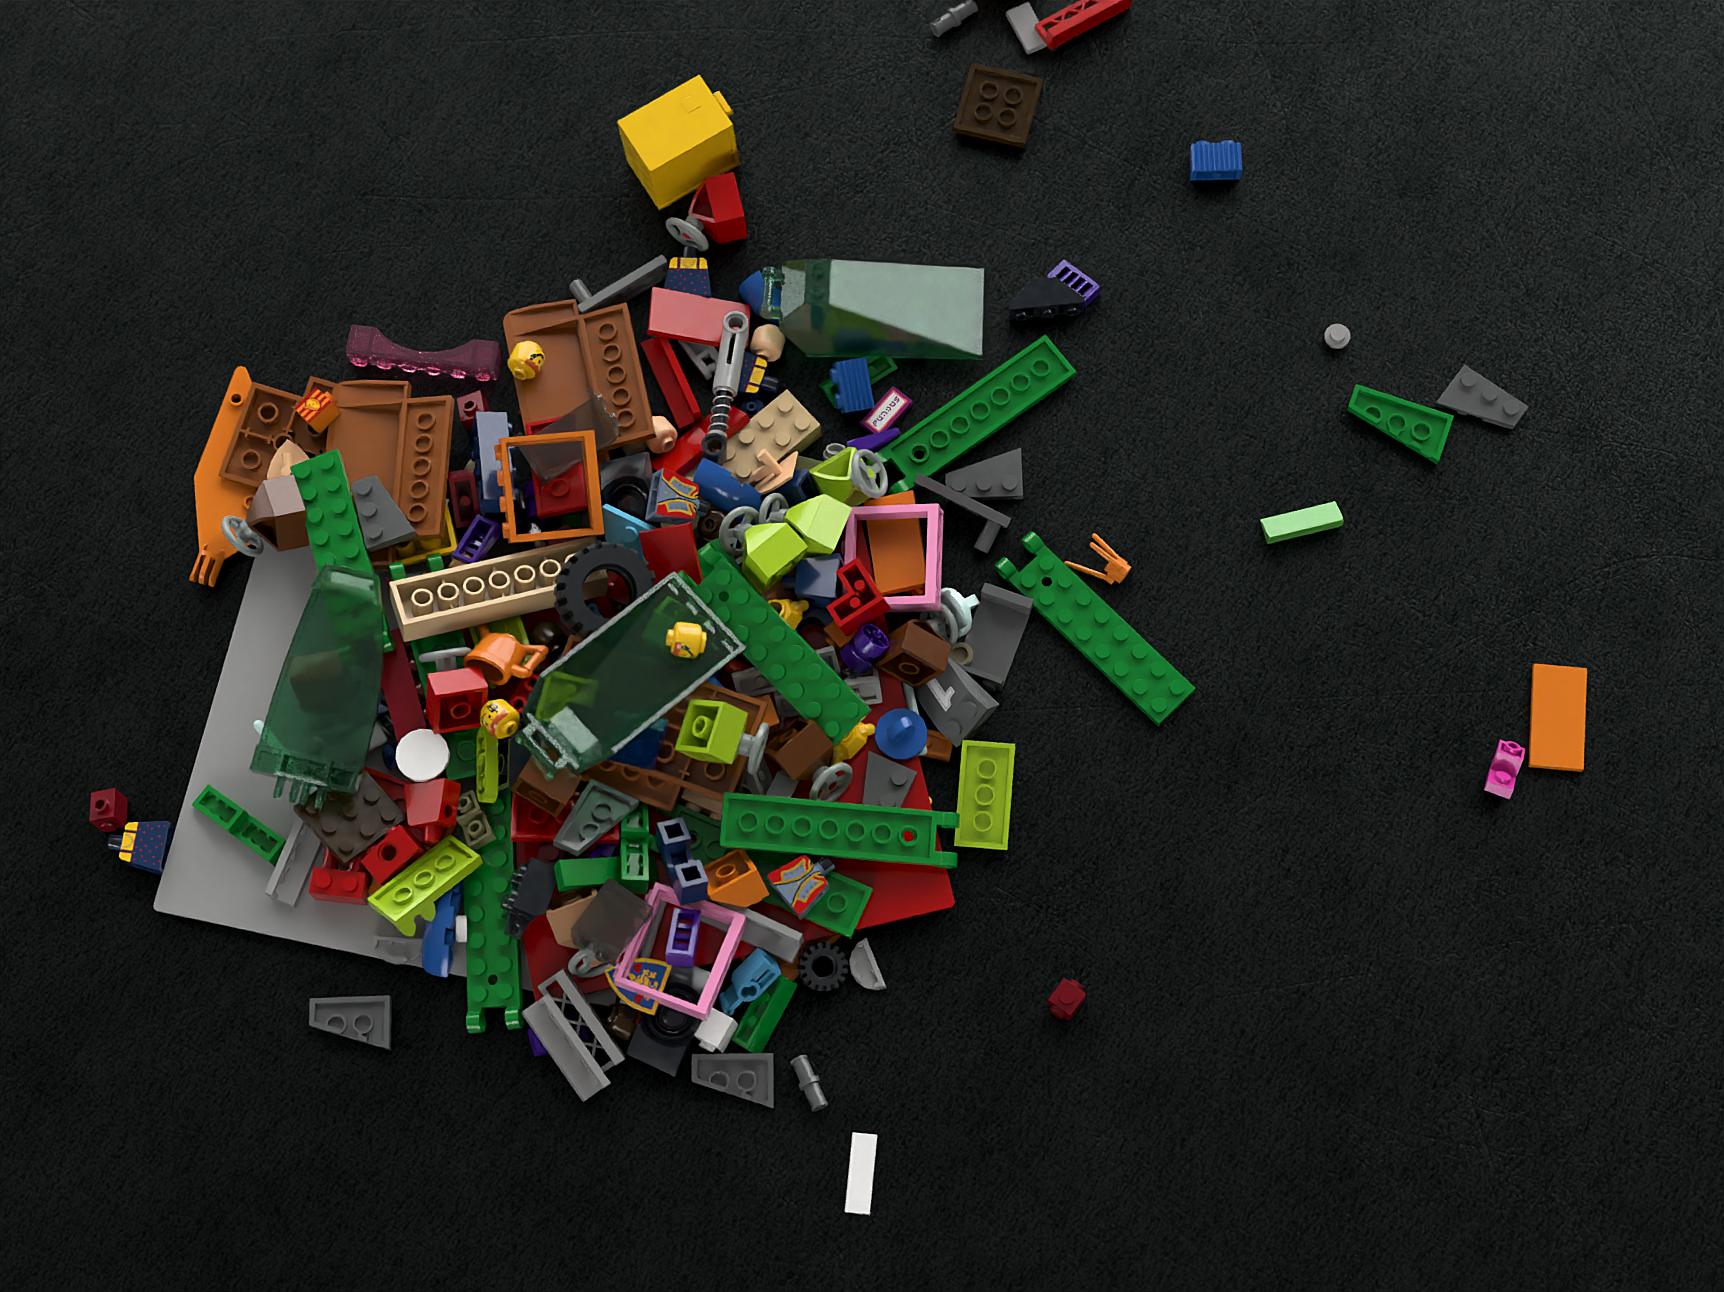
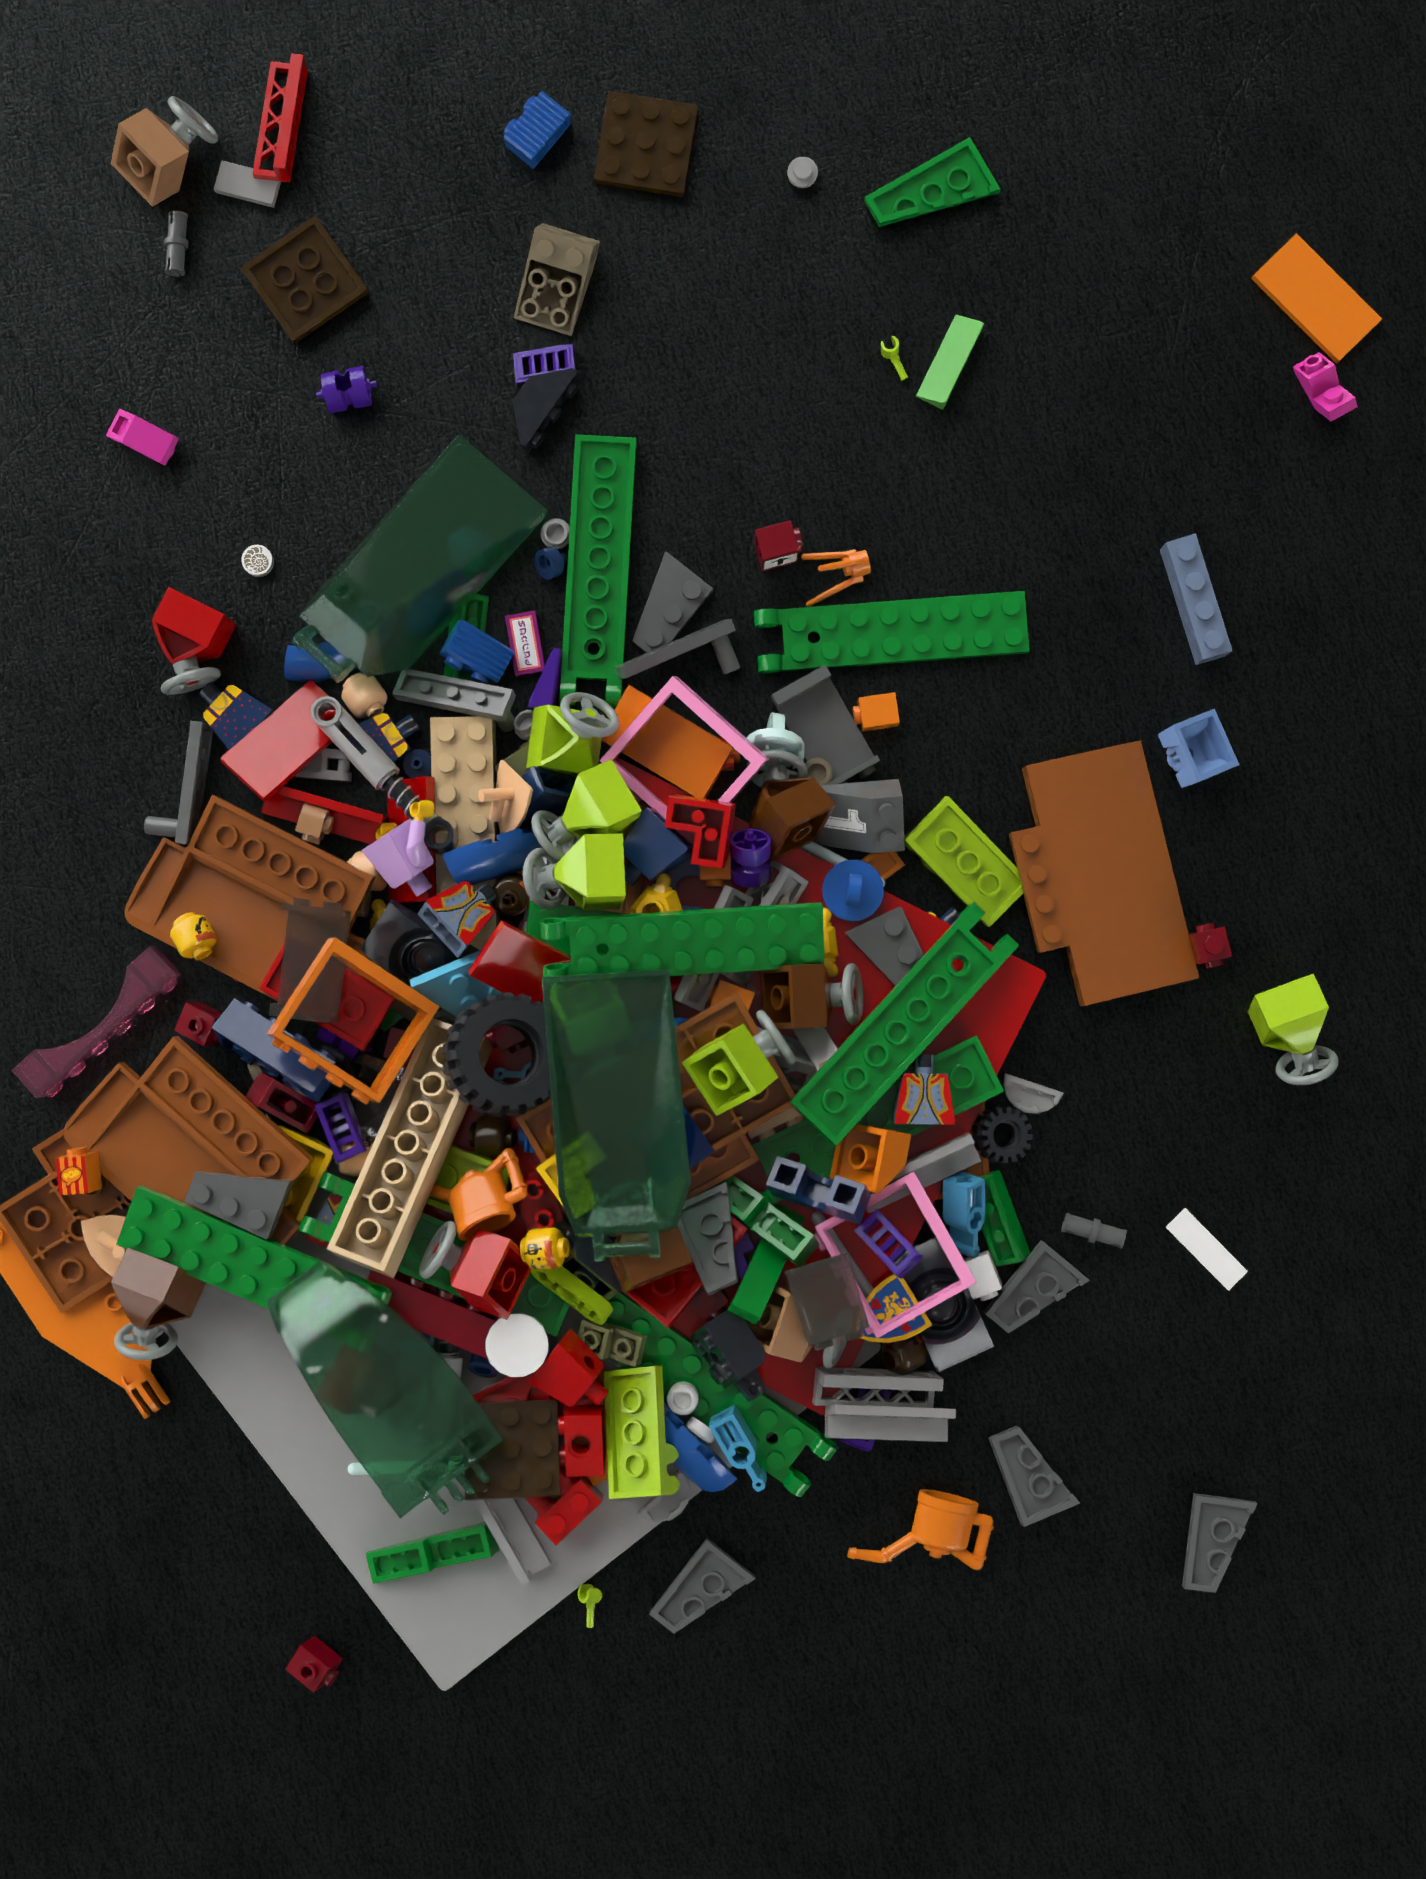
camera: 50 degrees left, 15 degrees up
dark blue torso [108,821,175,875] -> none
yellow piece [617,75,740,210] -> none
yellow head [666,622,706,658] -> none
dark grey wing [1435,365,1529,429] -> none
none -> dark pink slope [106,409,179,465]
none -> white tile [242,545,274,577]
none -> medium nougat plate [295,803,334,845]
none -> dark purple wheel [316,366,377,414]
none -> lavender torso [361,800,434,896]
none -> dark grey piece [392,668,516,732]
none -> dark tan slope [514,223,600,336]
none -> dark blue tile [535,547,567,580]
none -> light grey plate [541,519,570,550]
none -> lime hand [578,1584,602,1628]
none -> dark brown plate [594,91,698,198]
none -> white tile [667,1381,699,1415]
none -> dark azure piece [709,1404,767,1492]
none -> dark red brick [754,520,803,572]
none -> orange piece [847,1489,994,1570]
none -> orange brick [853,692,900,732]
none -> lime hand [881,336,908,381]
none -> dark grey wing [988,1426,1080,1527]
none -> dark orange slope [1009,740,1199,1006]
none -> medium blue brick [1158,709,1239,788]
none -> sand blue brick [1160,534,1232,665]
none -> lime piece [1248,974,1338,1085]

